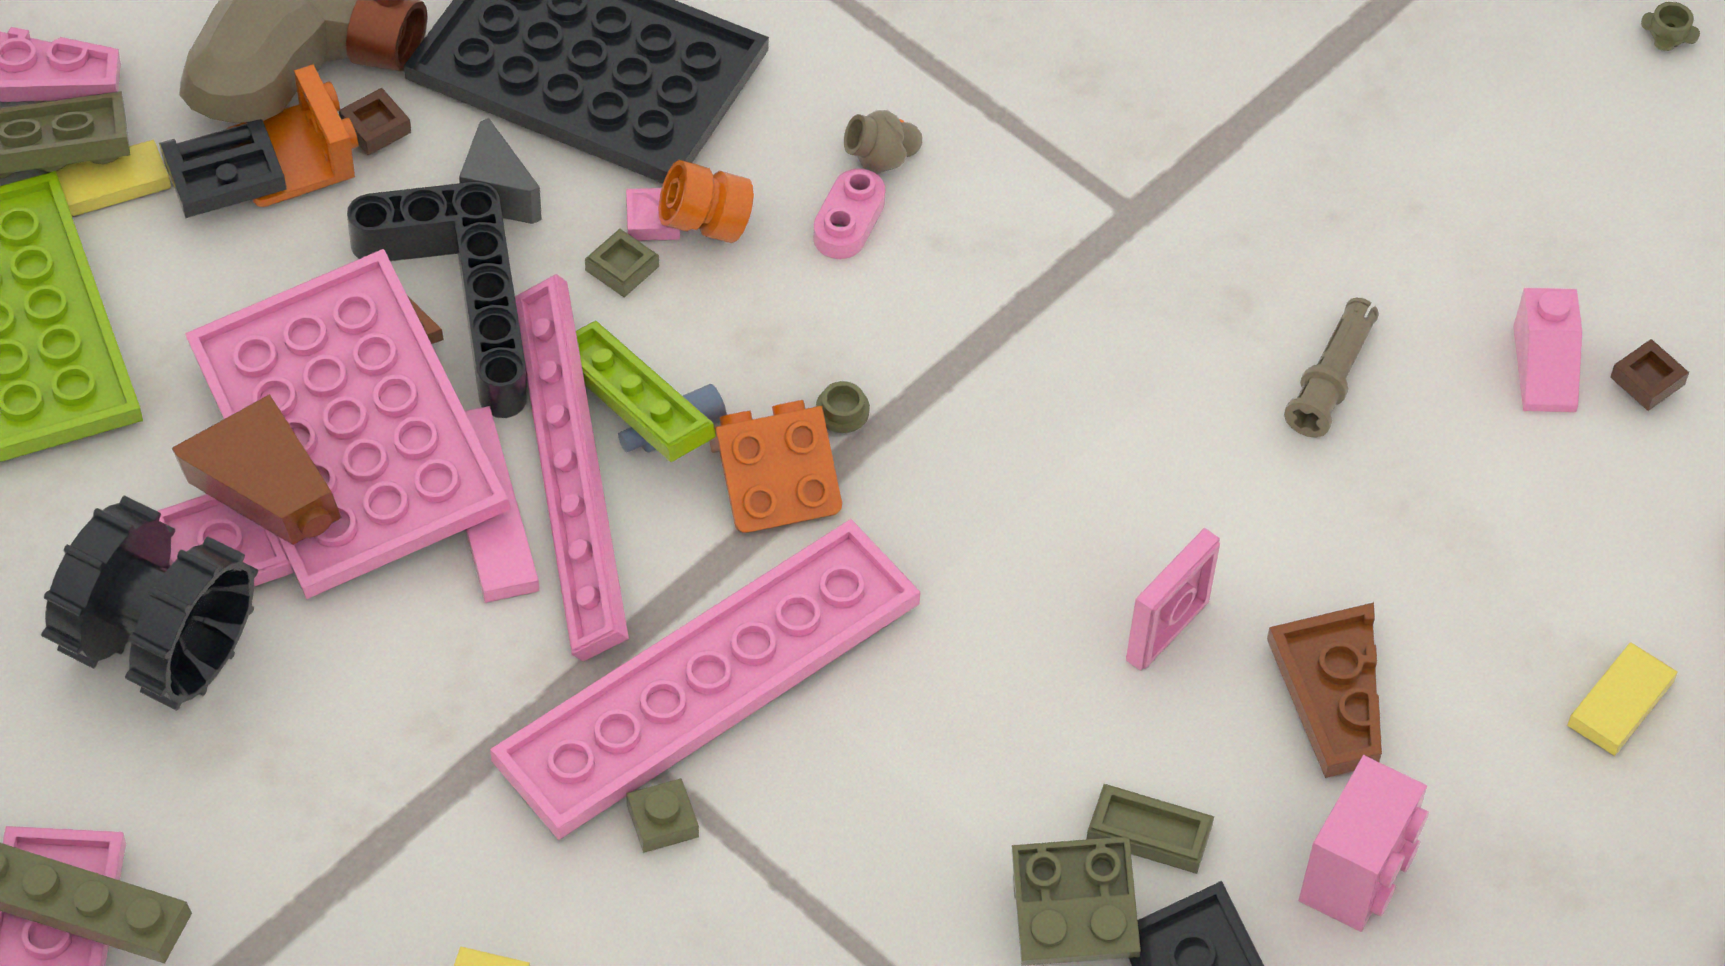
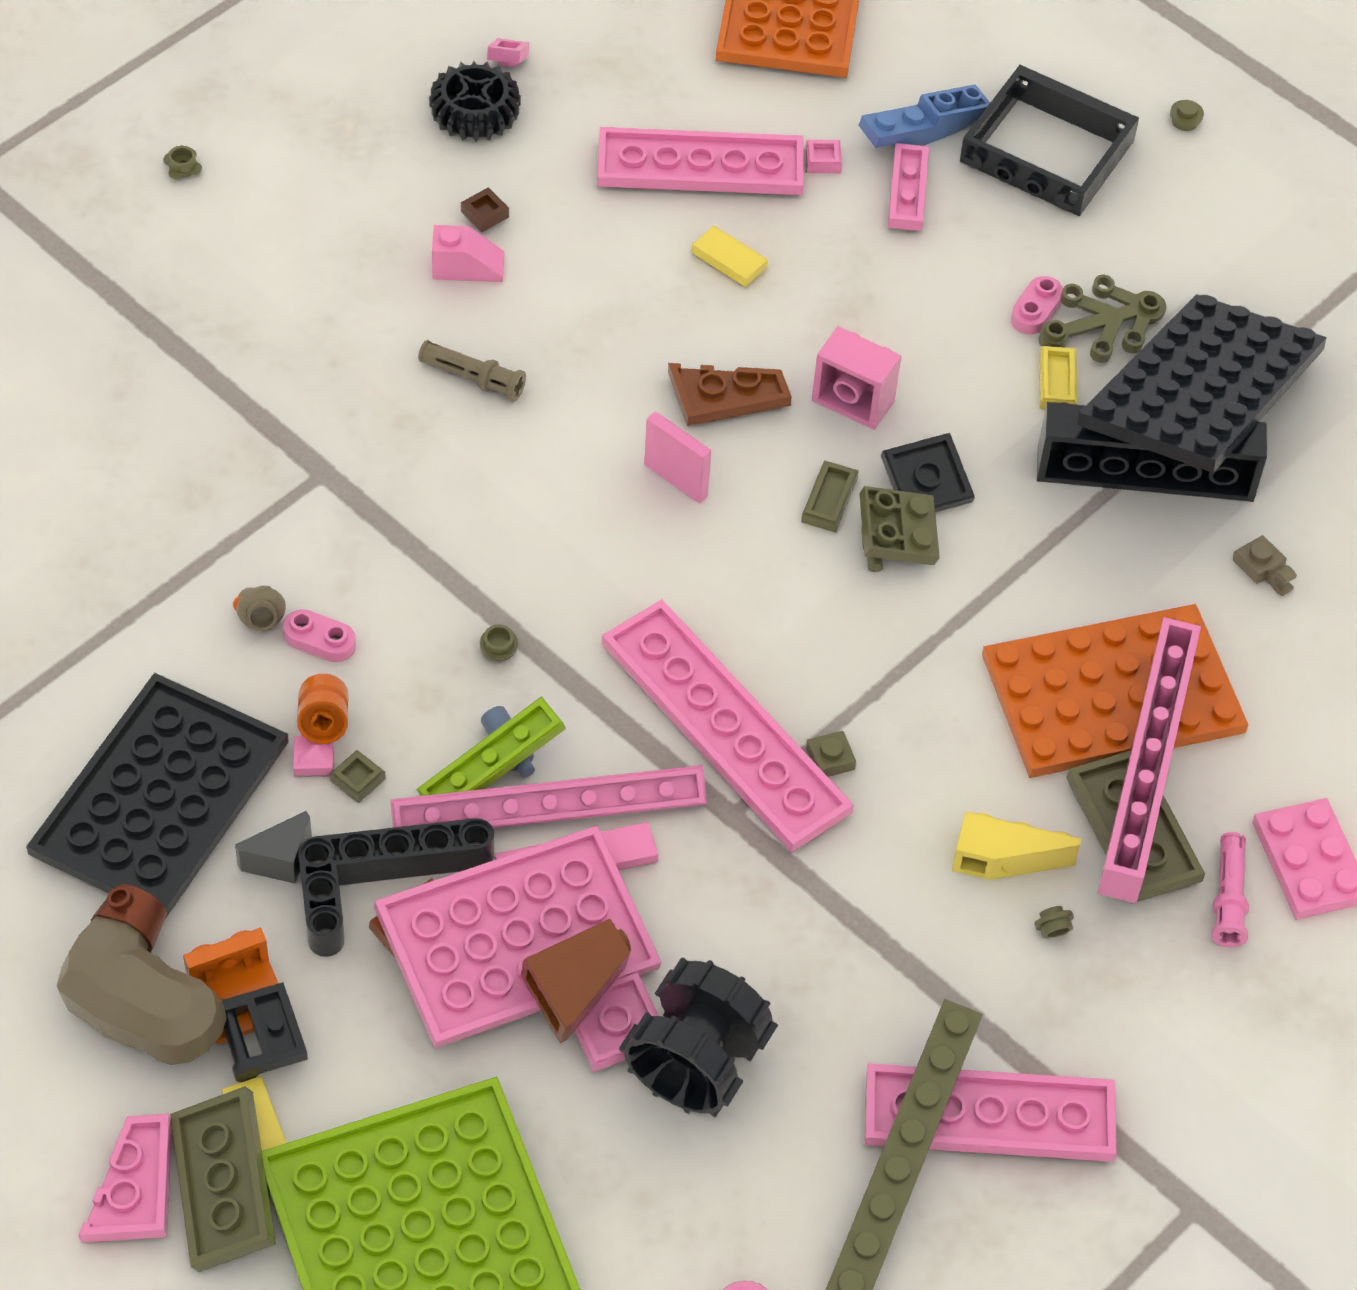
camera: 90 degrees left, 0 degrees up
reddish brown plate [339,88,411,155] -> none
orange bracket [709,400,842,533] -> none

